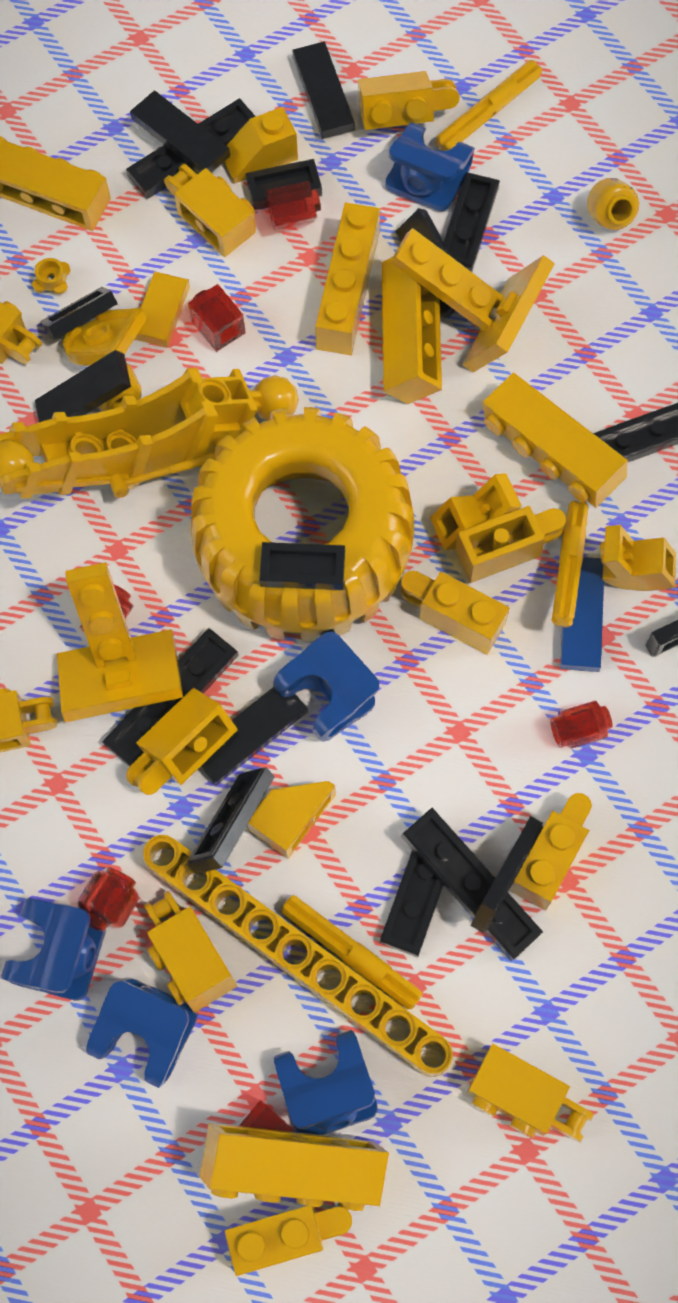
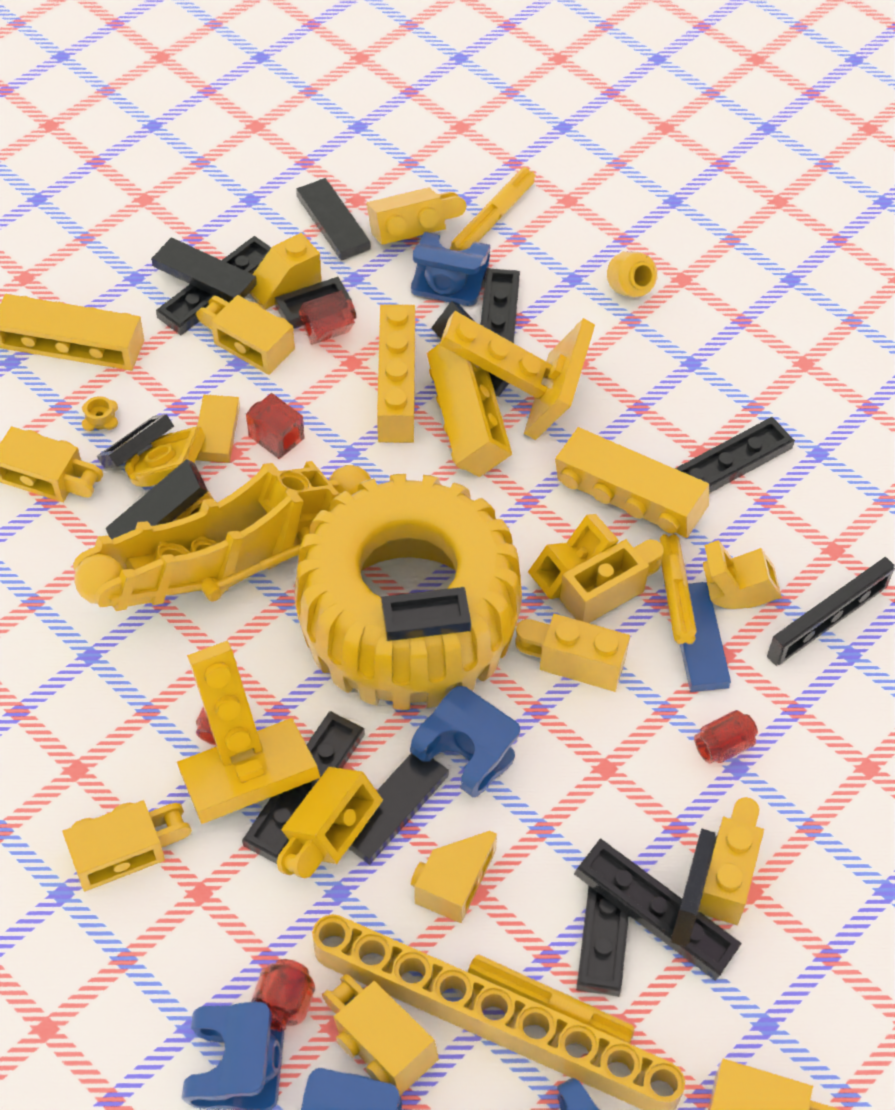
camera: 15 degrees left, 15 degrees down
black tile [186,767,275,874] -> none

